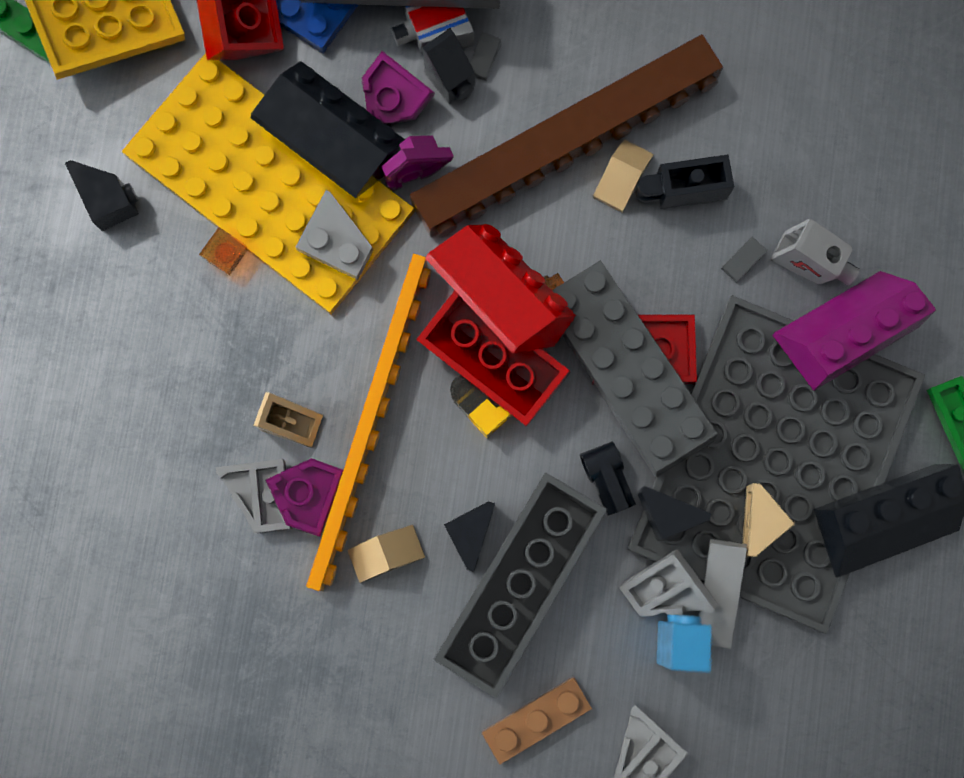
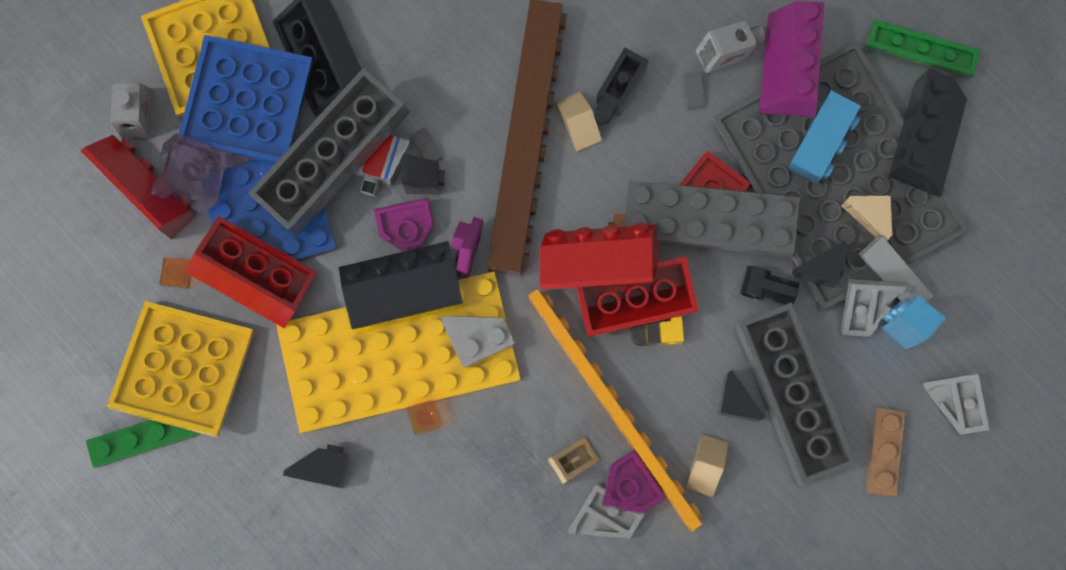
camera: 50 degrees left, 0 degrees up
none -> dark azure brick [787,90,861,184]

